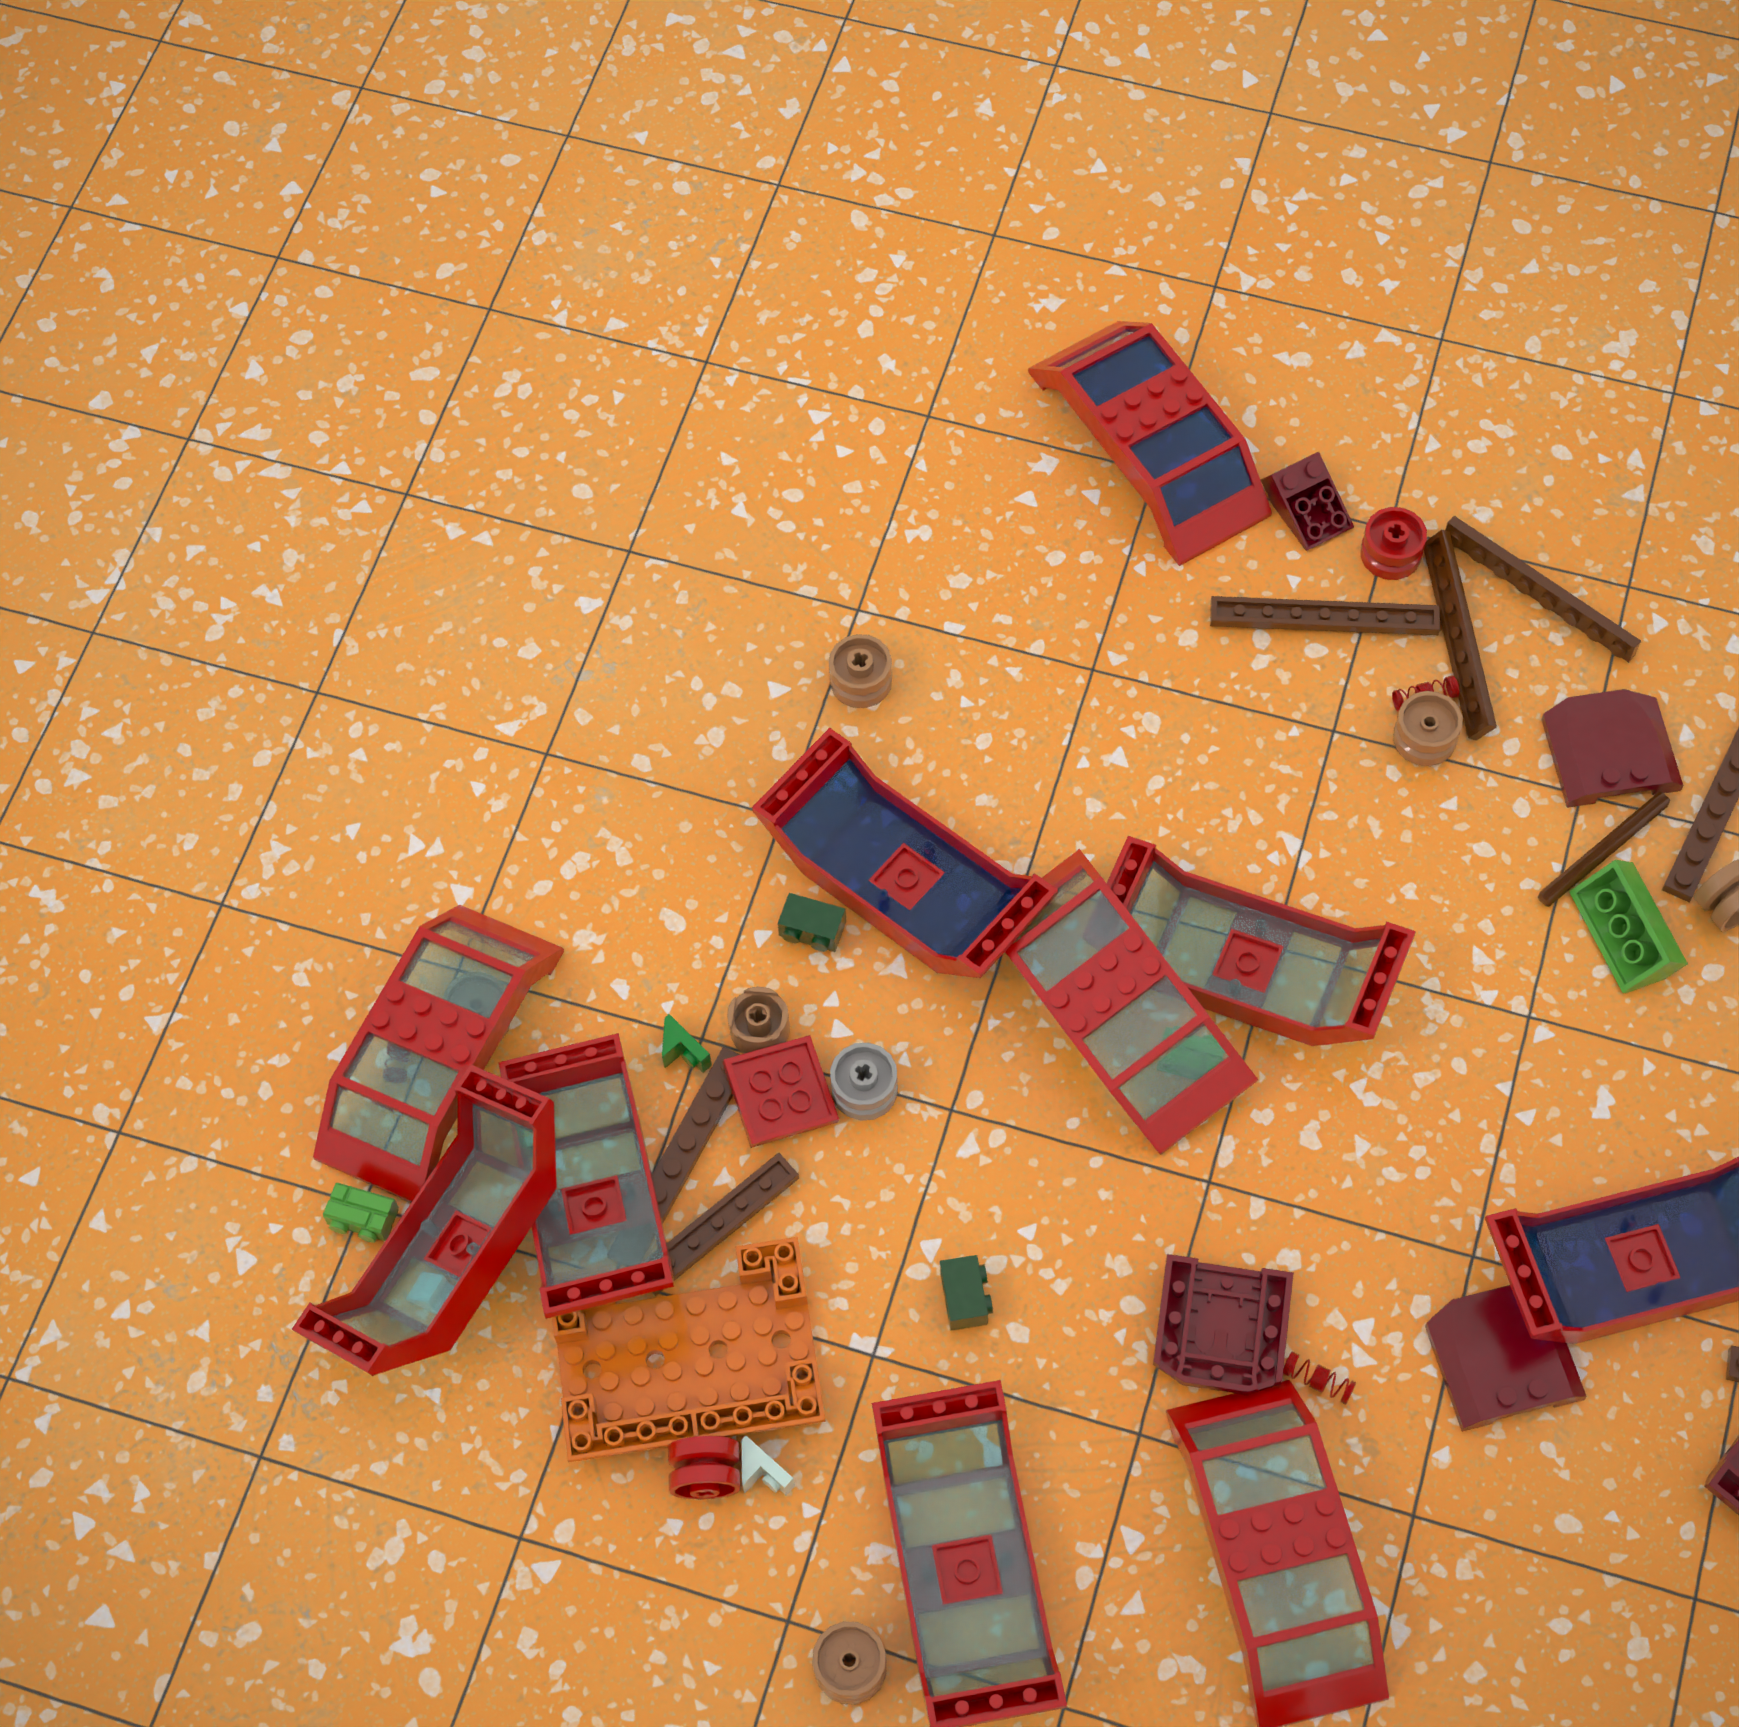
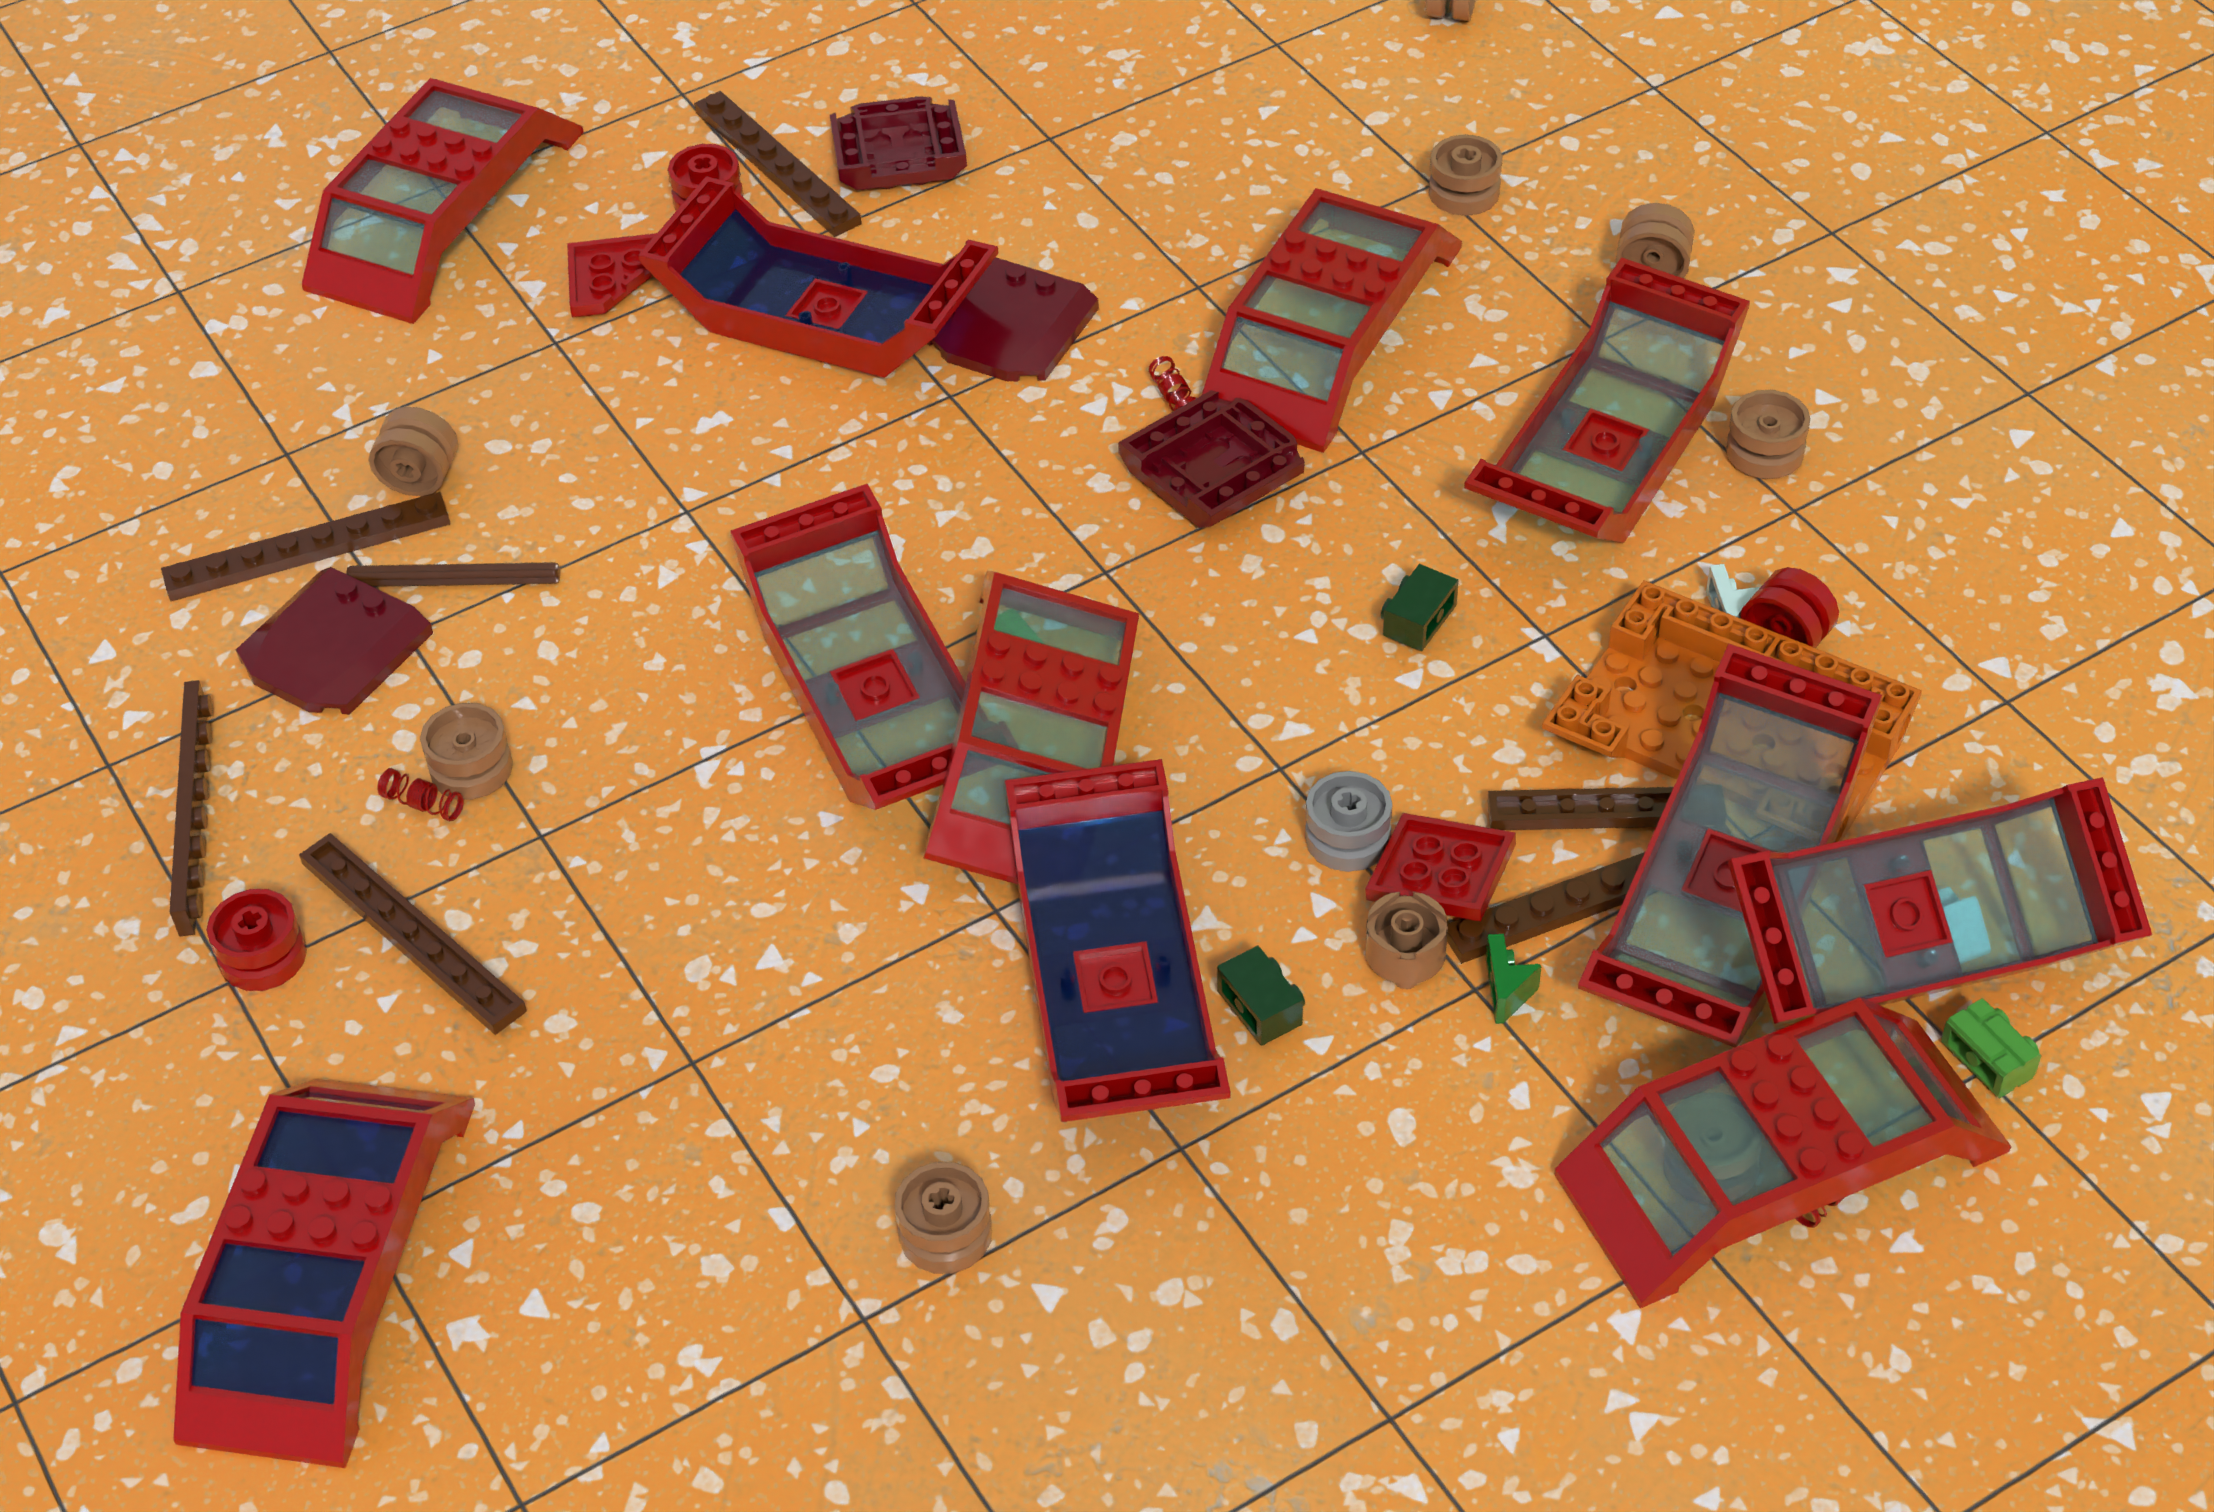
camera: 140 degrees left, 15 degrees down
dark red slope [1261,452,1354,551] -> none
reddish brown plate [1424,530,1497,740] -> none
bright green slope [1569,859,1688,994] -> none

